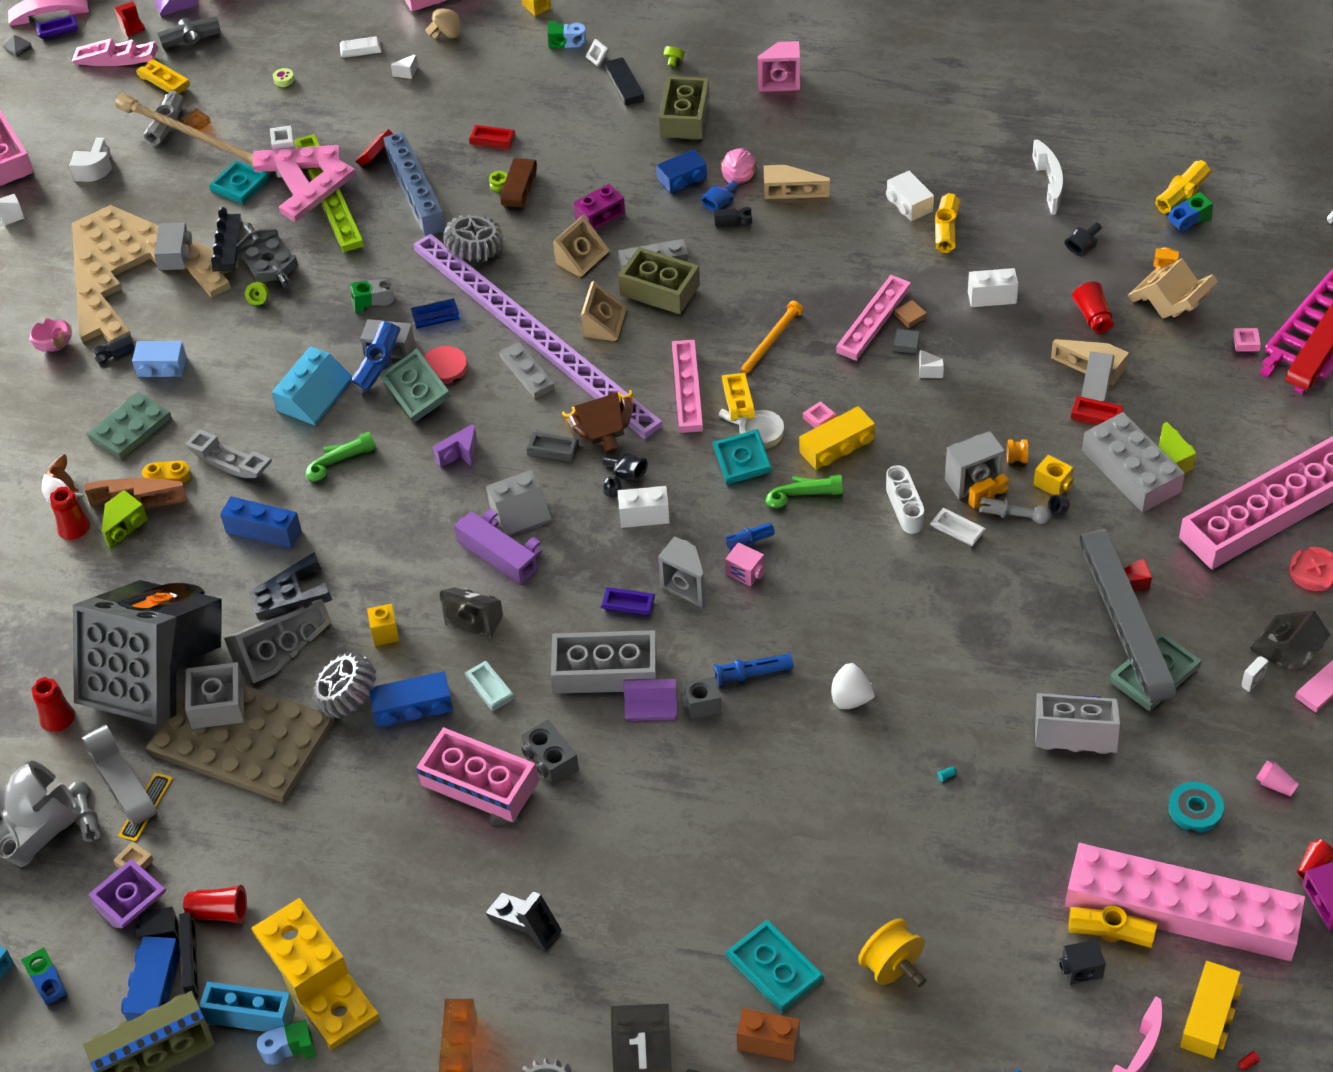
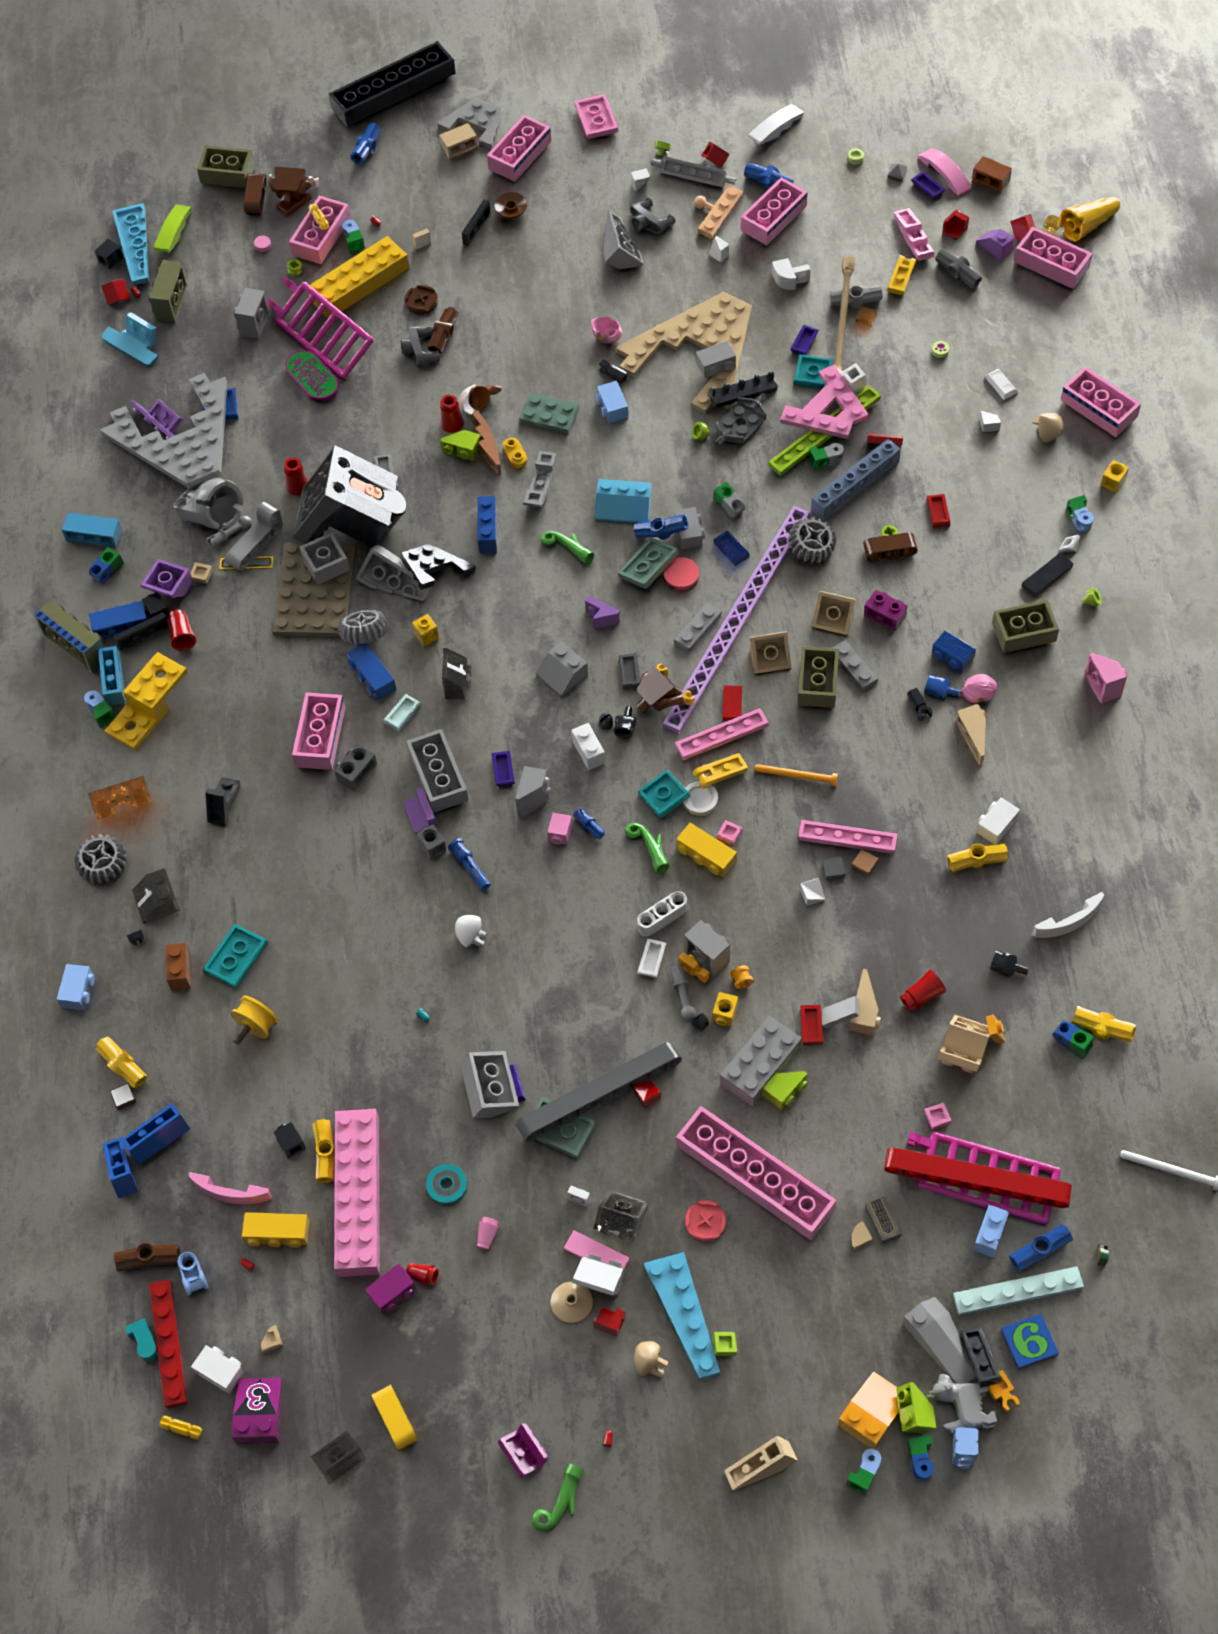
camera: 70 degrees right, 10 degrees up
medium lavender brick [454,508,542,585] -> none
white brick [968,268,1018,307] -> none
none -> red tile [723,685,742,721]
none -> dark purple tile [790,325,819,355]
none -> leg [808,443,844,470]

